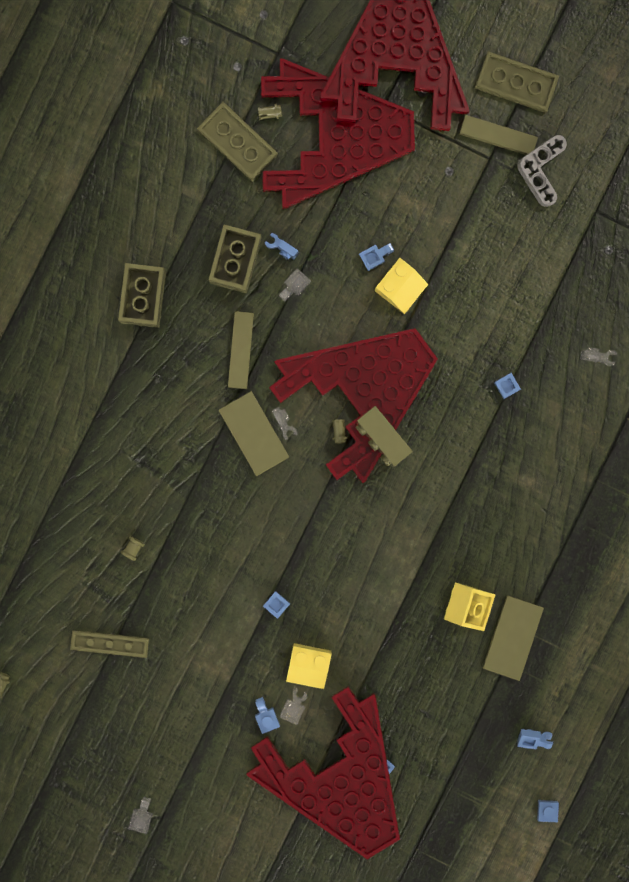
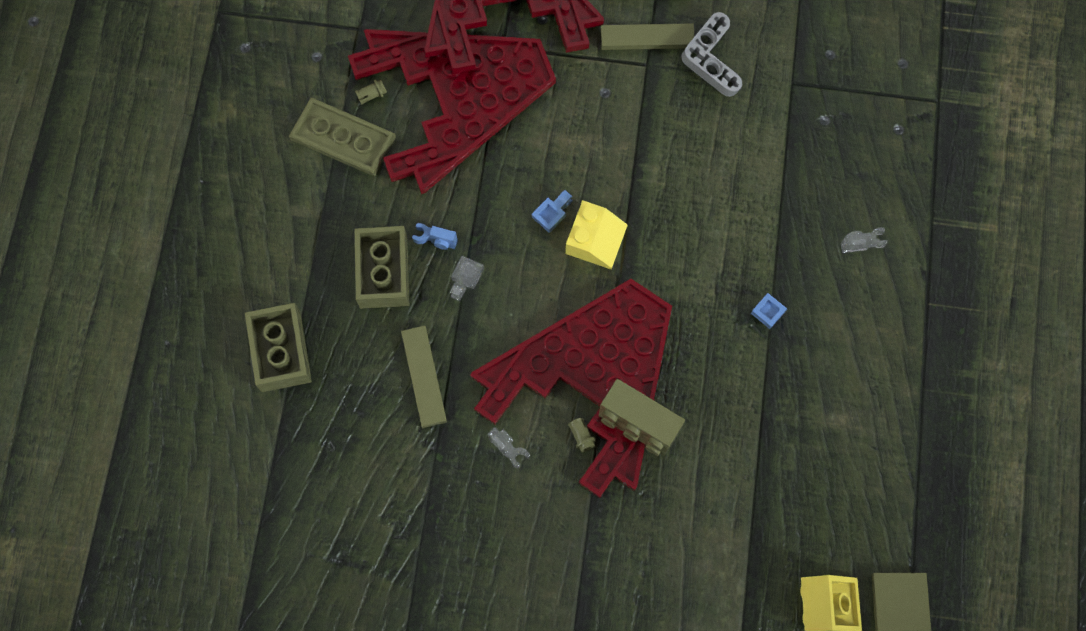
camera: 15 degrees left, 15 degrees down
olive tile [219,391,290,476] -> none

